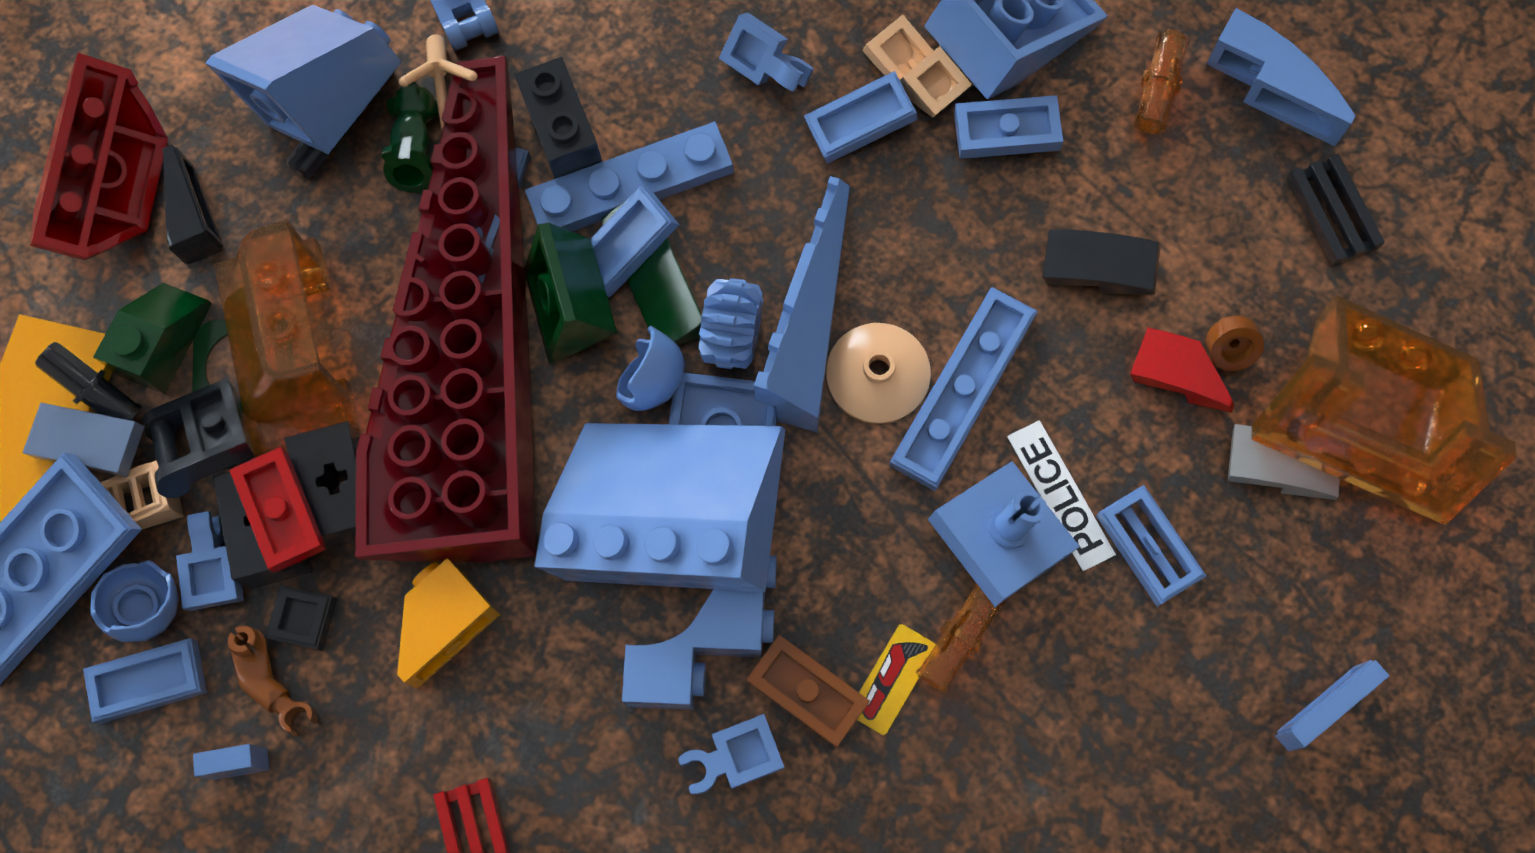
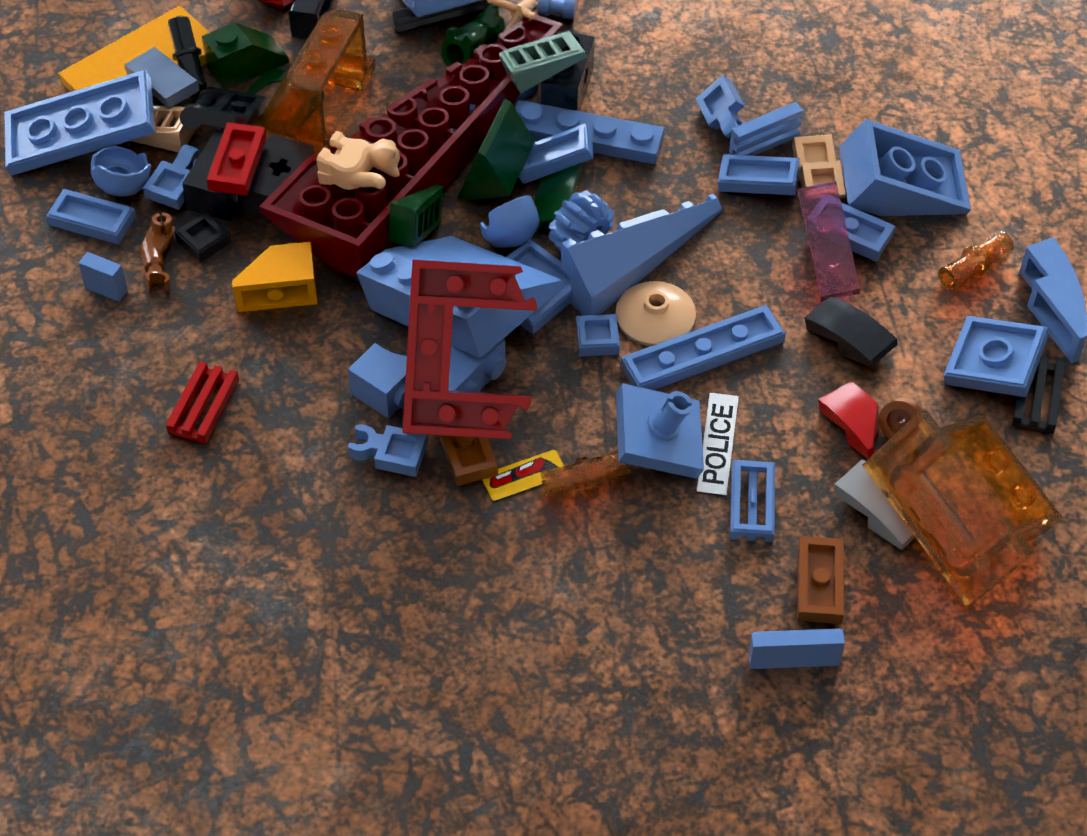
camera: 30 degrees right, 20 degrees down
none -> light nougat animal [316,131,400,190]
none -> dark green slope [388,184,443,247]
none -> red wedge [402,259,537,439]
none -> sand green slope [498,31,587,93]
none -> medium blue tile [576,314,620,357]
none -> medium blue tile [729,102,804,156]
none -> clear pink tile [797,181,860,302]
none -> dark orange plate [797,536,844,624]
none -> medium blue tile [944,316,1048,397]

